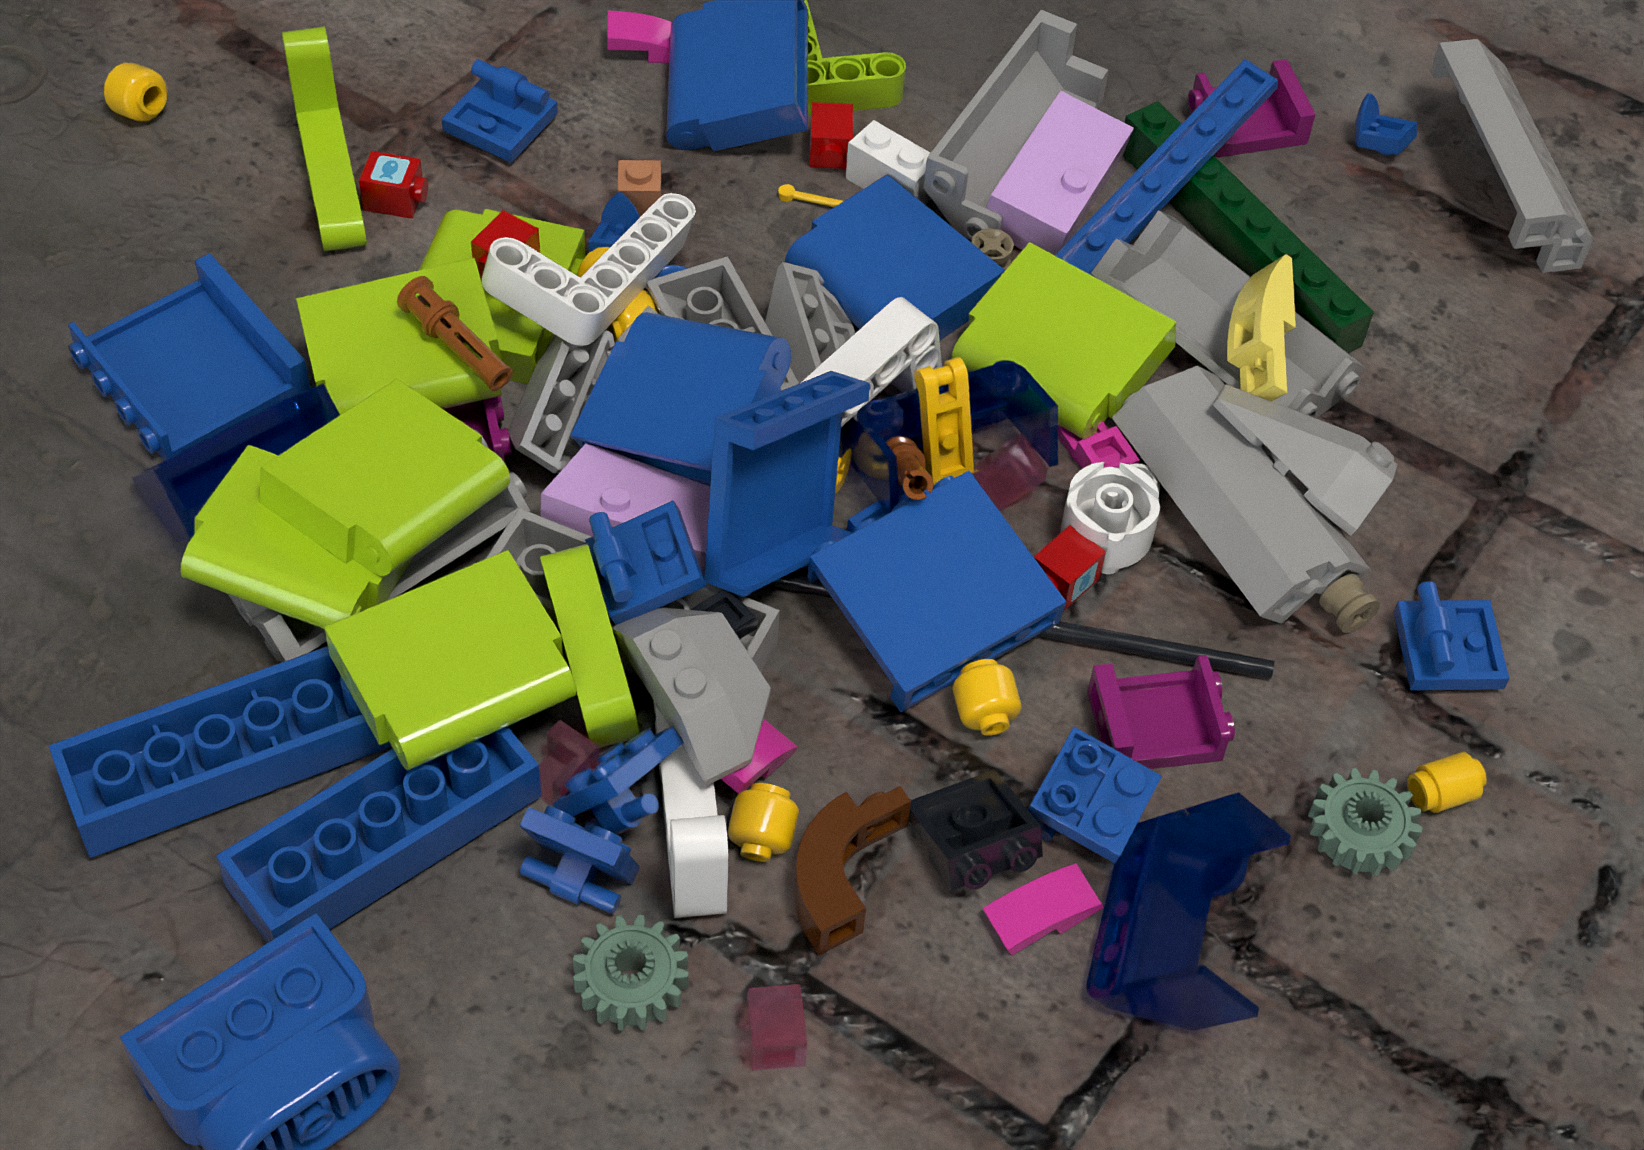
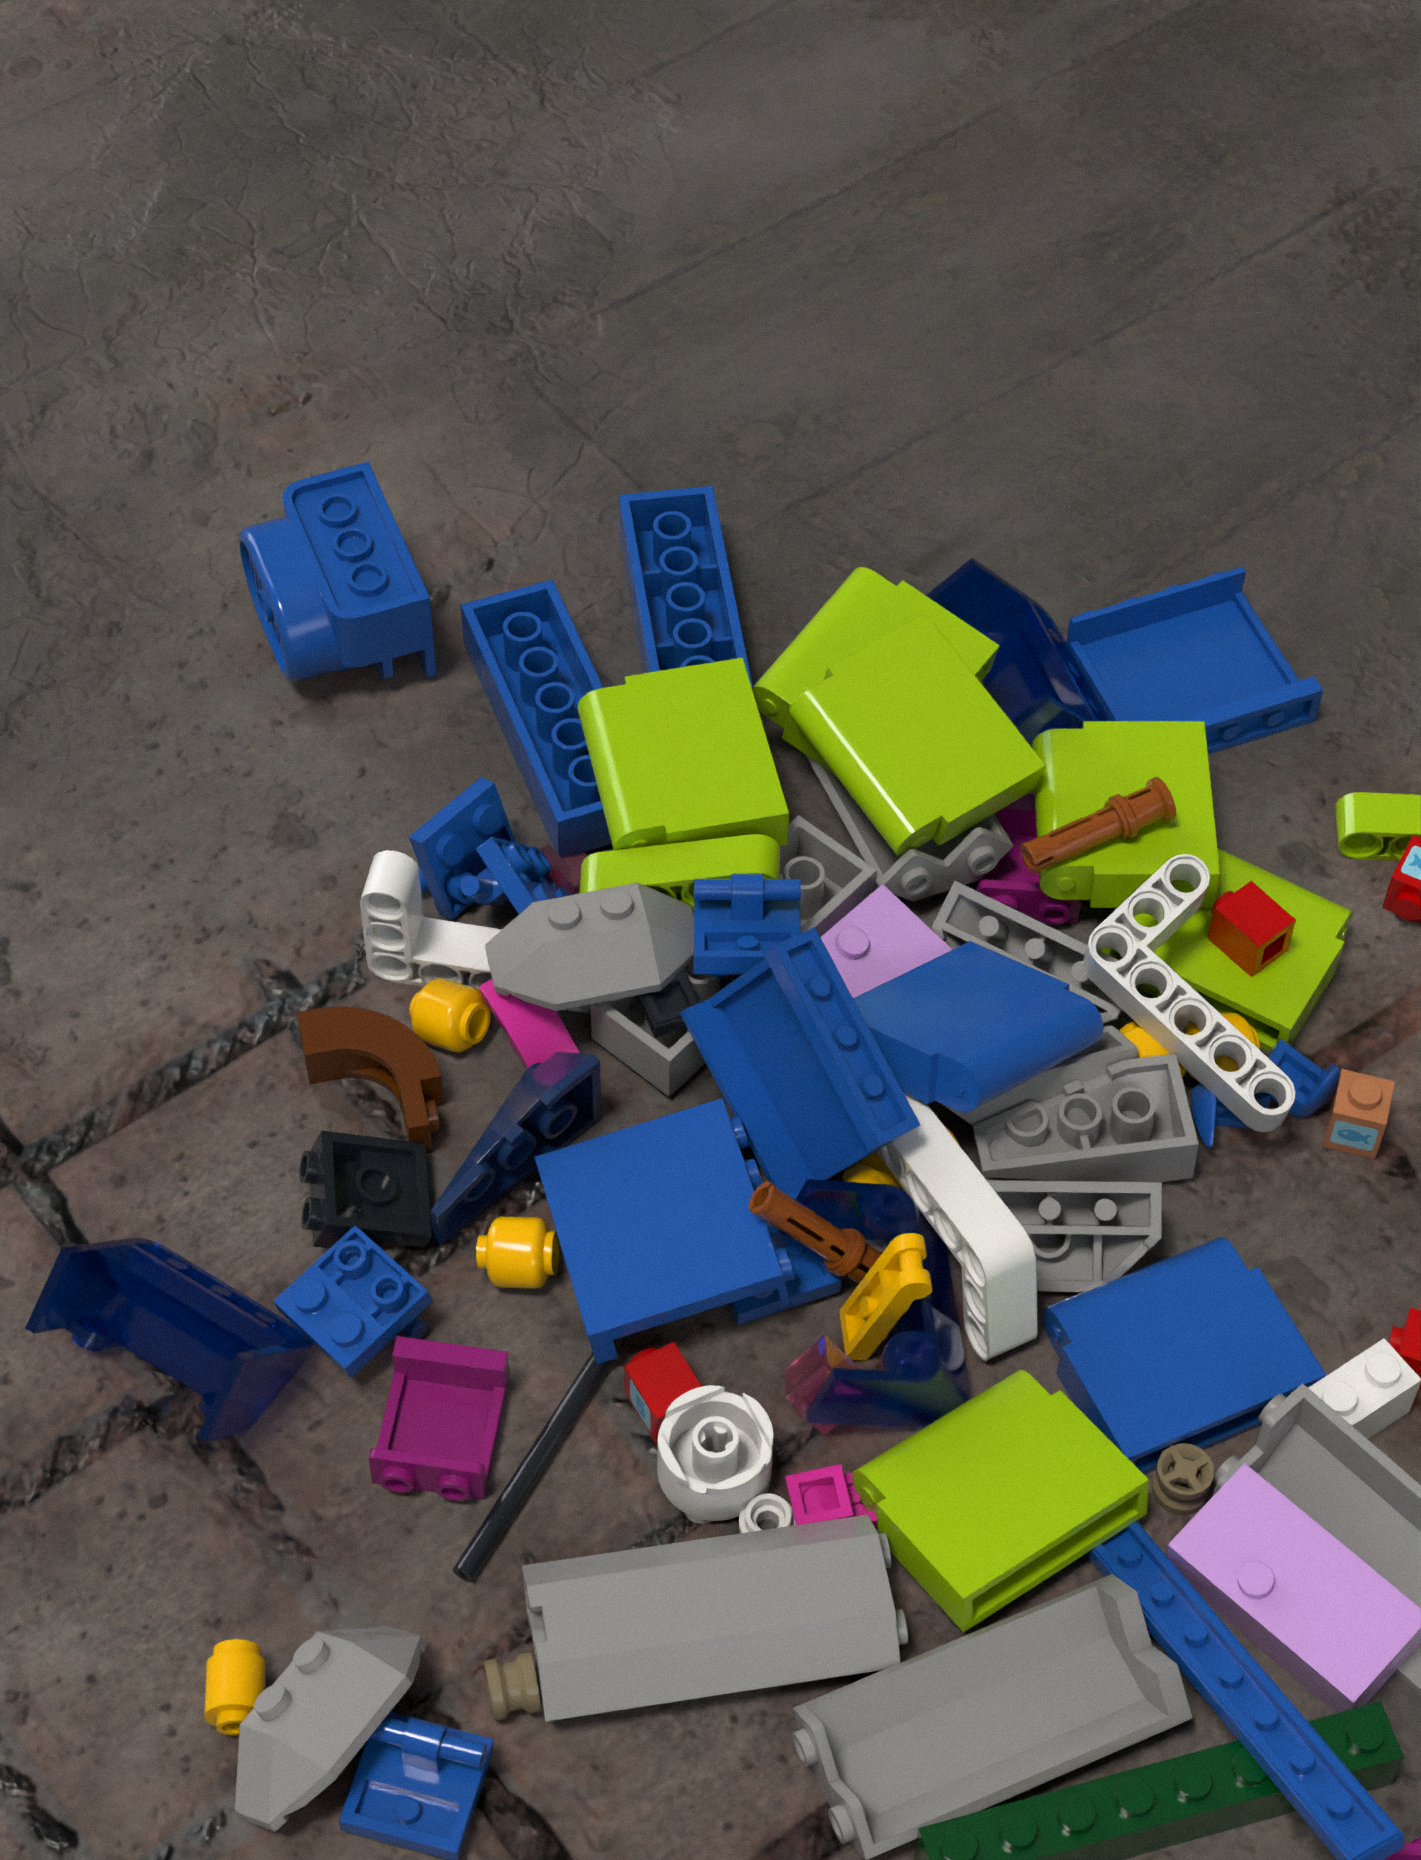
camera: 110 degrees right, 0 degrees up
sand green gear [573,915,689,1031] -> none
clear pink panel [747,984,807,1071] -> none
yellow hinge [778,184,843,207] -> none
dark pink slope [983,863,1104,956] -> none
light grey wedge [1213,384,1398,536] -> none
light yellow slope [1227,254,1296,401] -> none
sand green gear [1308,768,1423,876] -> none
none -> light grey wedge [235,1626,427,1832]
none -> dark blue wedge [431,1052,601,1246]

